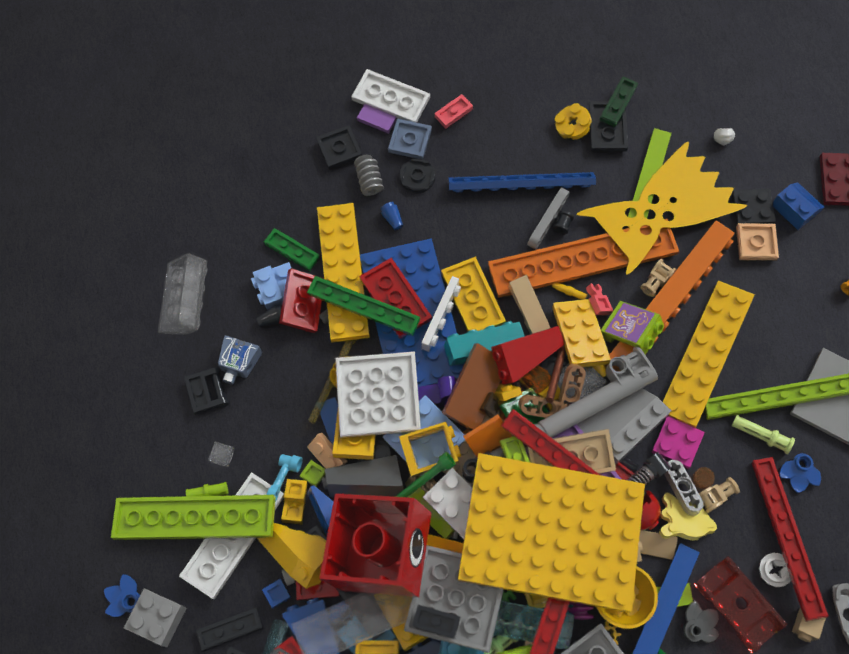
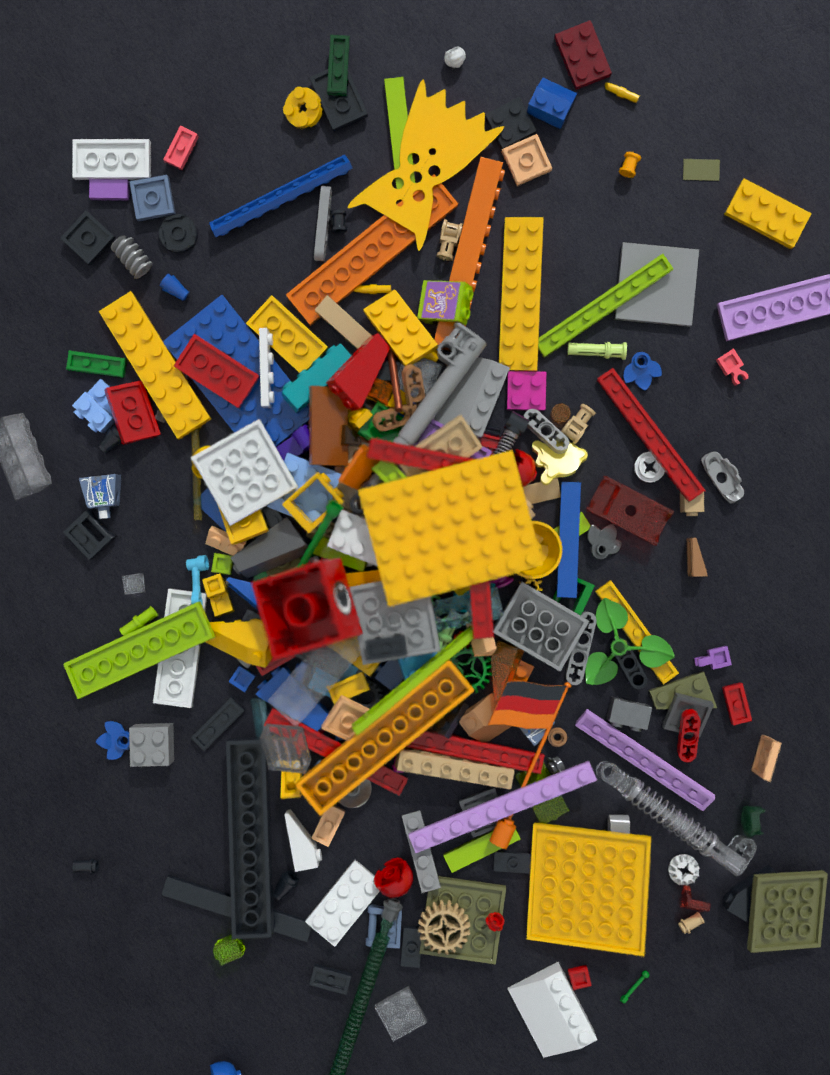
camera: 25 degrees left, 20 degrees up
green plate [307,276,421,336] -> none
coral plate [586,283,613,315] -> none

